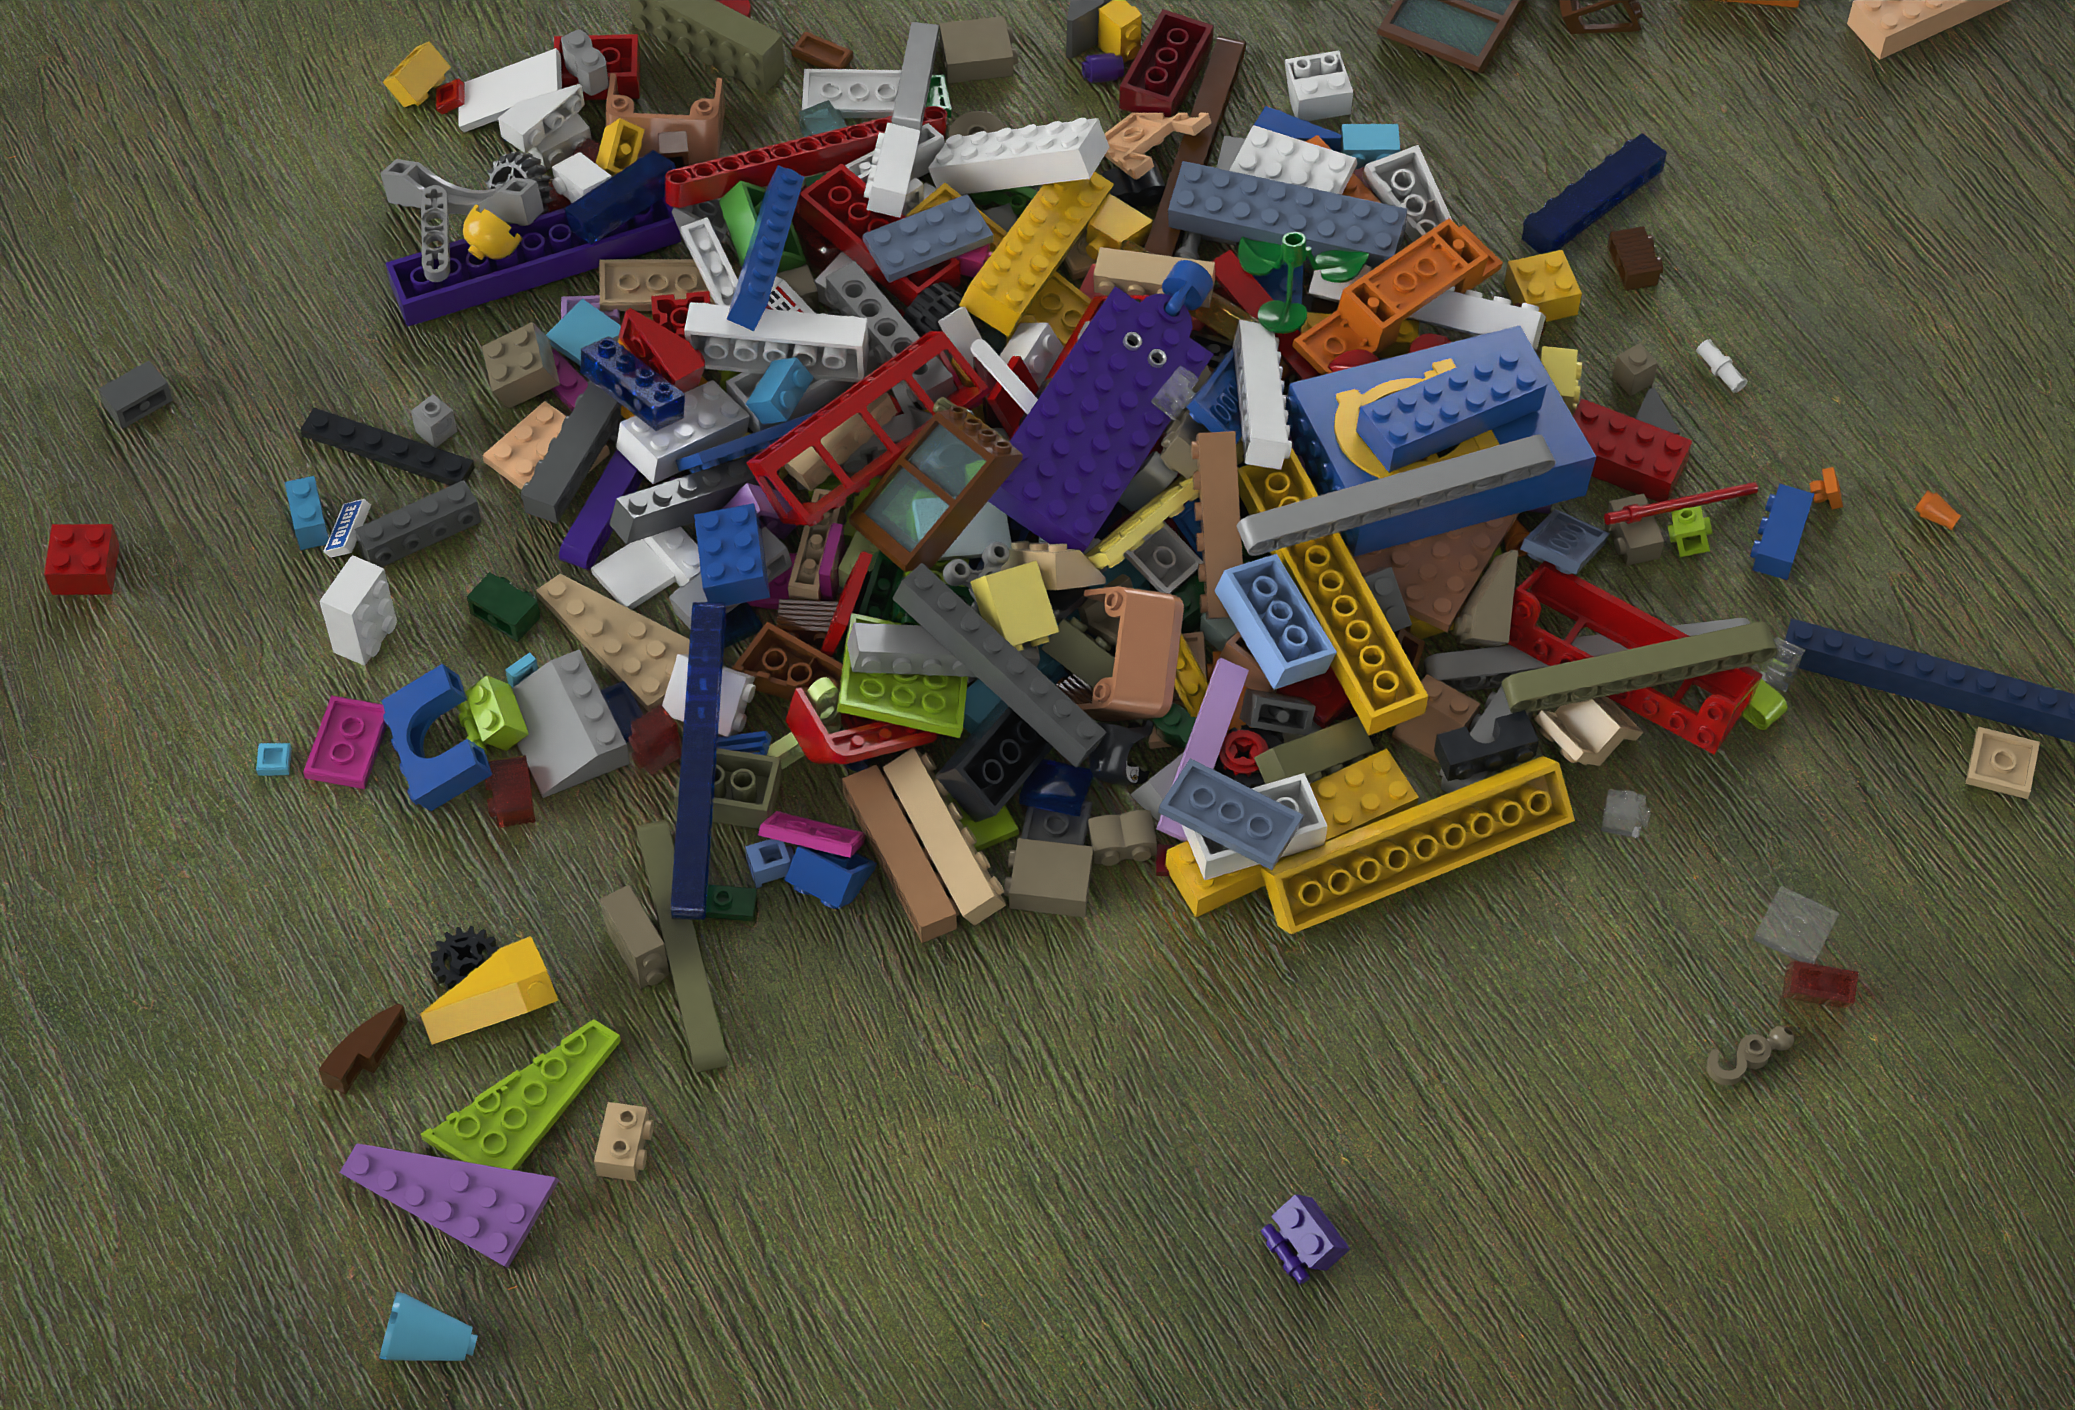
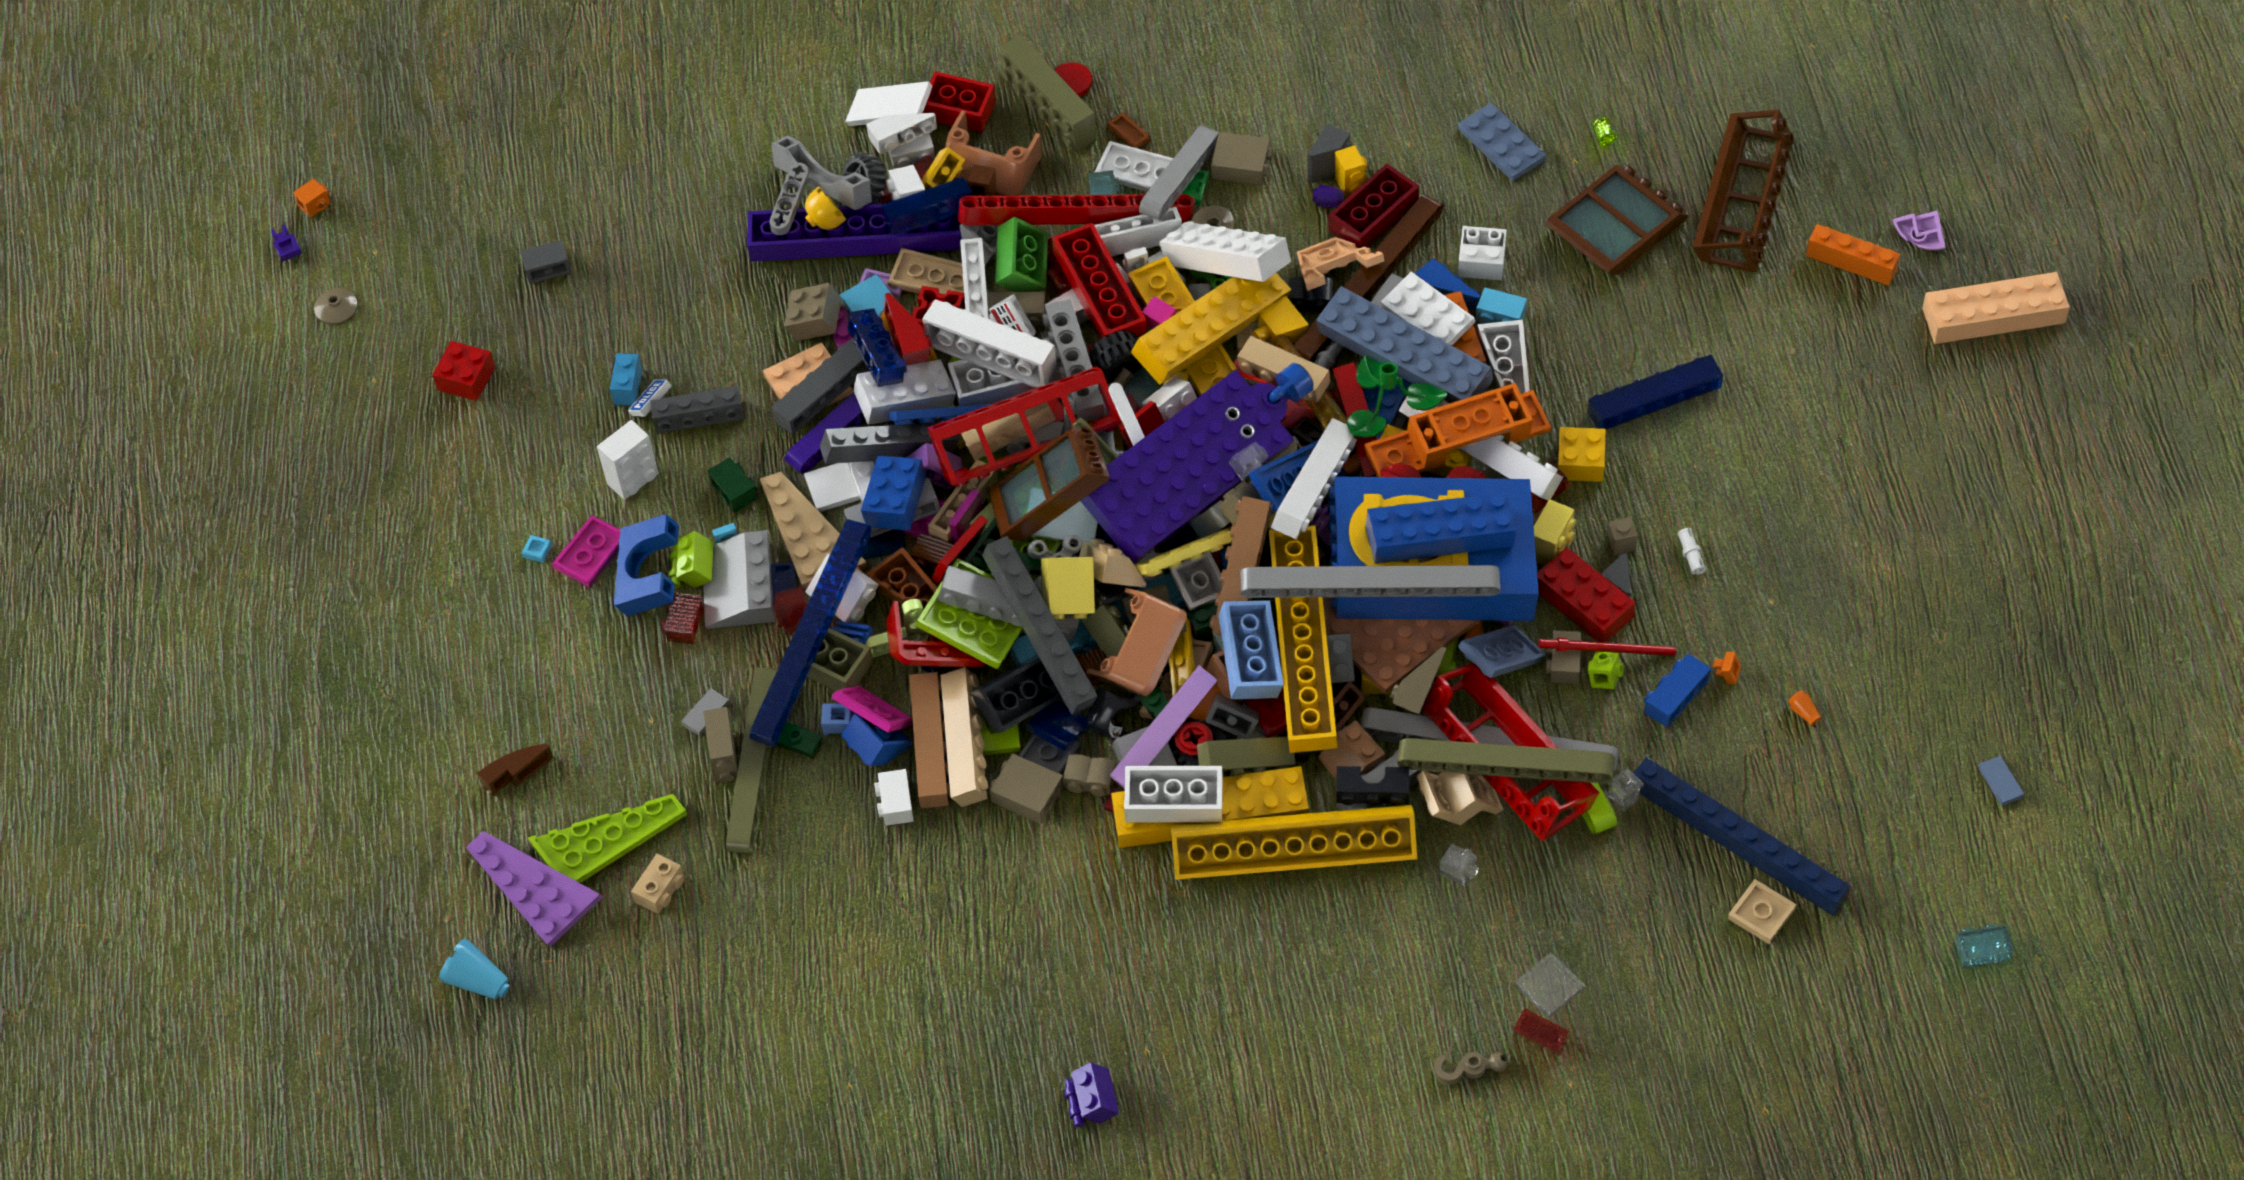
camera: 25 degrees right, 0 degrees up
black plate [300,408,475,486] -> none
yellow brick [383,41,451,108] -> none
light grey brick [411,394,457,448] -> none
yellow wedge [420,936,558,1045] -> none
black gear [431,926,500,991] -> none
red tile [436,78,465,115] -> none
light grey brick [561,29,609,96] -> none
blue brick [727,165,804,331] -> none
dark azure brick [746,357,814,424] -> none
sand blue plate [863,194,994,282] -> none
white brick [864,122,921,218] -> none
white tile [938,306,982,368] -> none
sand blue plate [1158,758,1304,870] -> none
reddish brown brick [1607,226,1663,291] -> none
none -> light grey tile [681,688,730,737]
none -> white brick [874,769,914,826]

